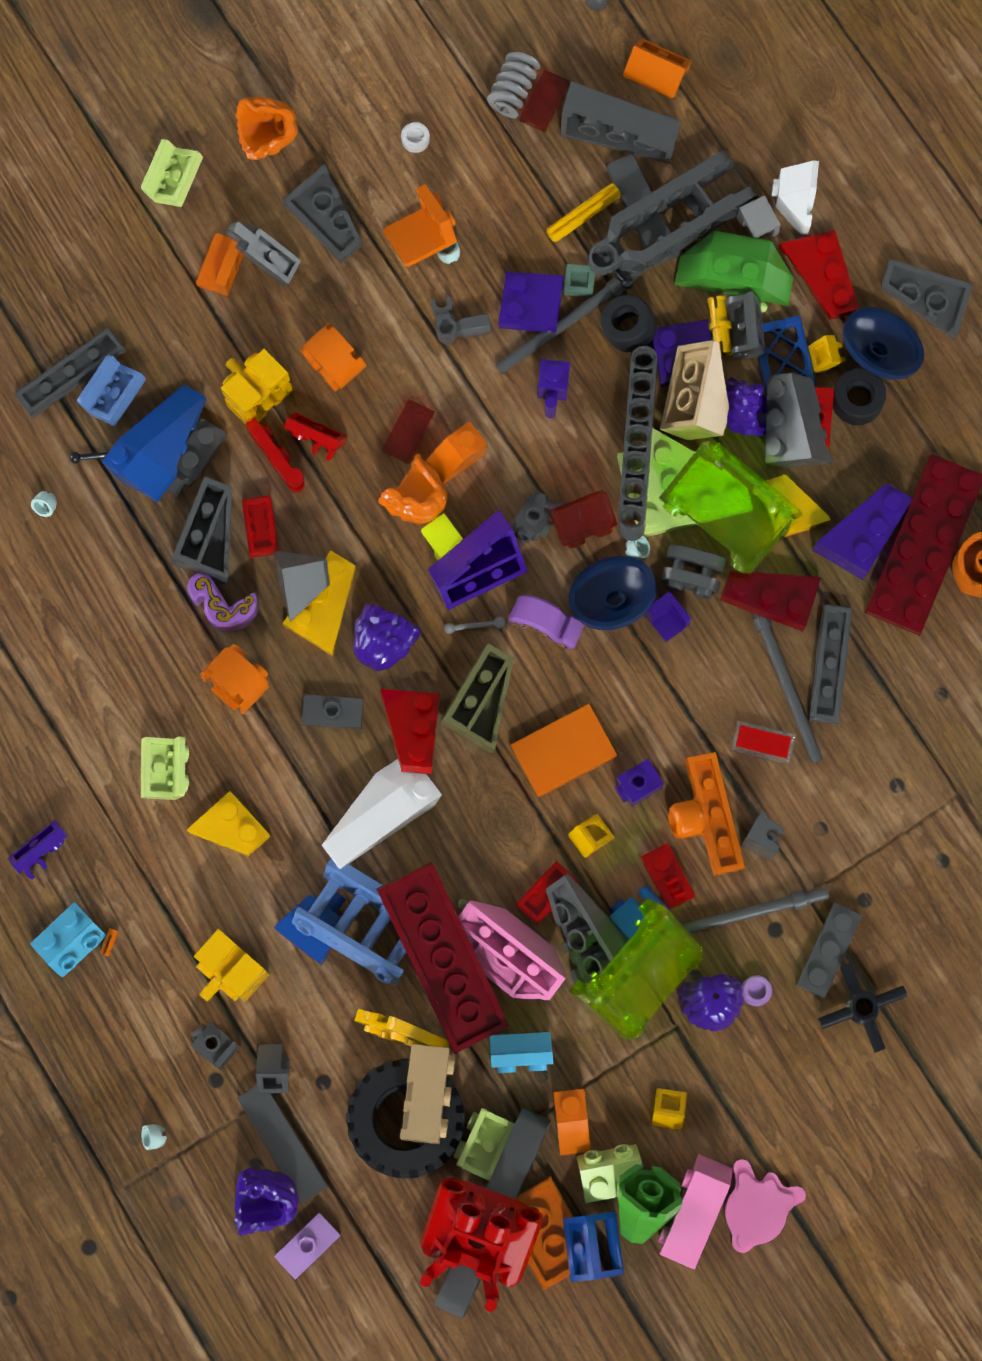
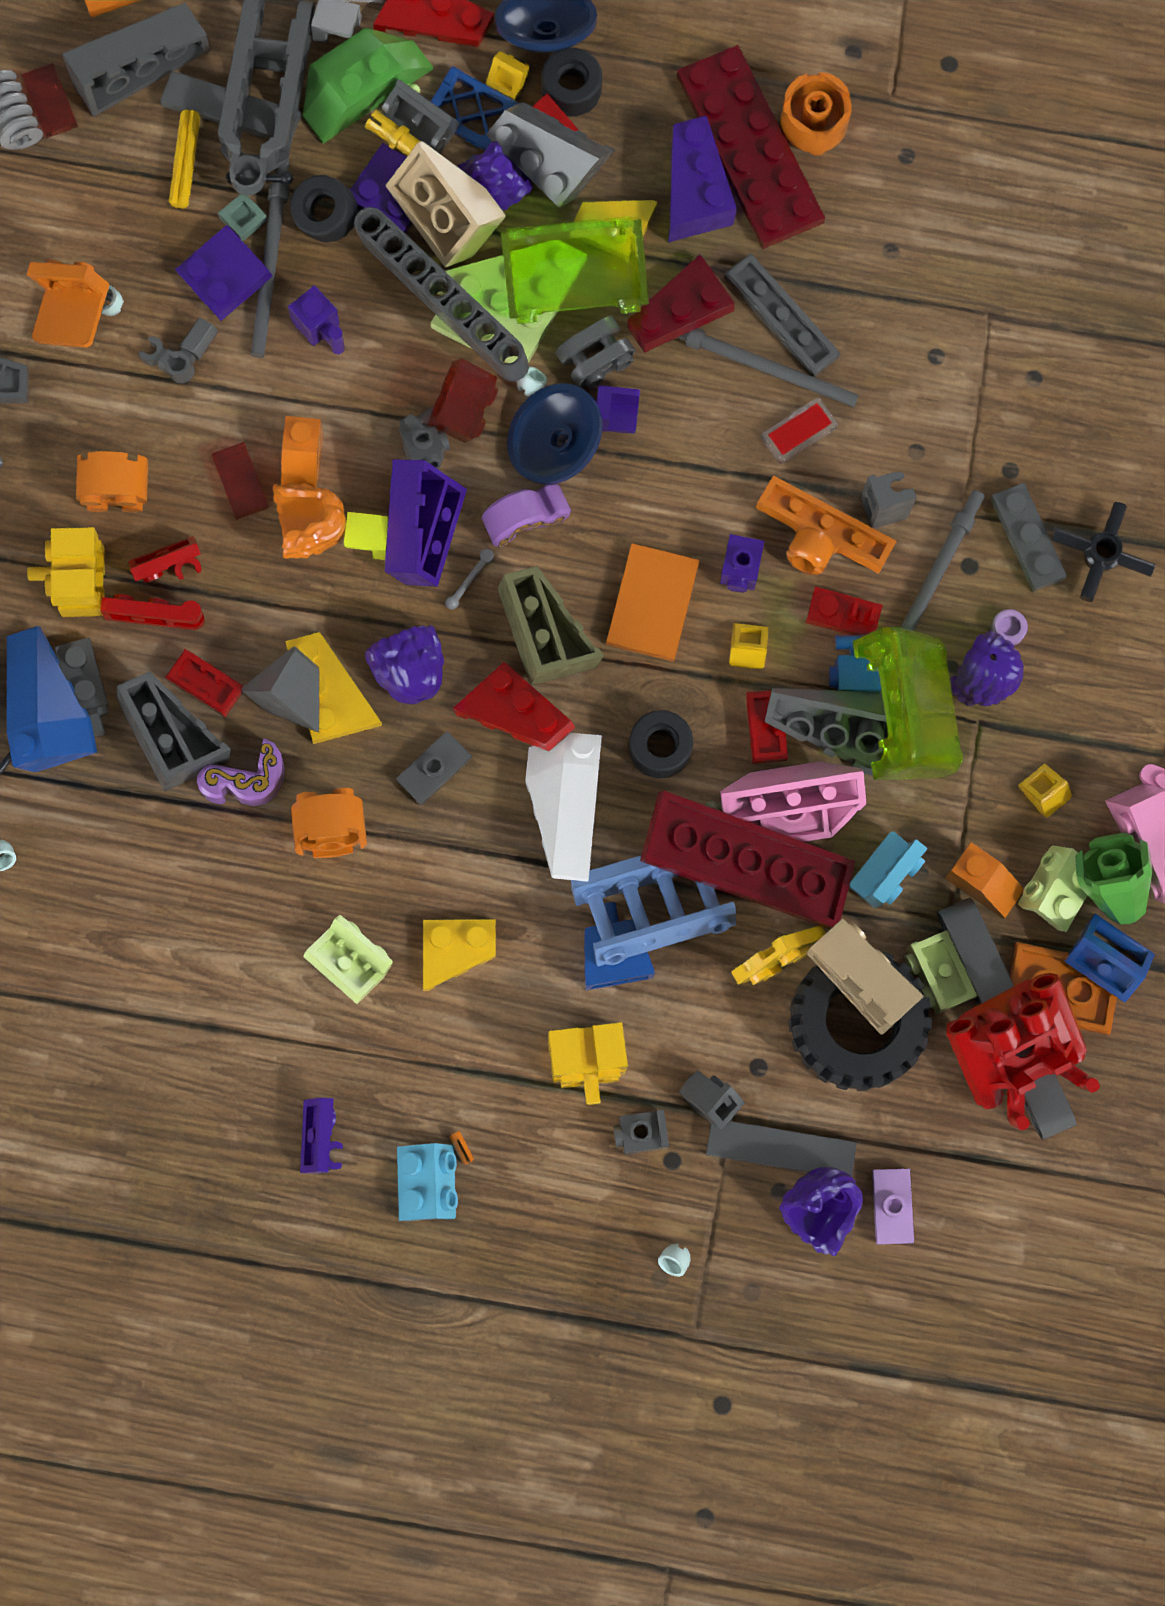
camera: 55 degrees left, 0 degrees up
none -> black tyre [628,710,694,778]

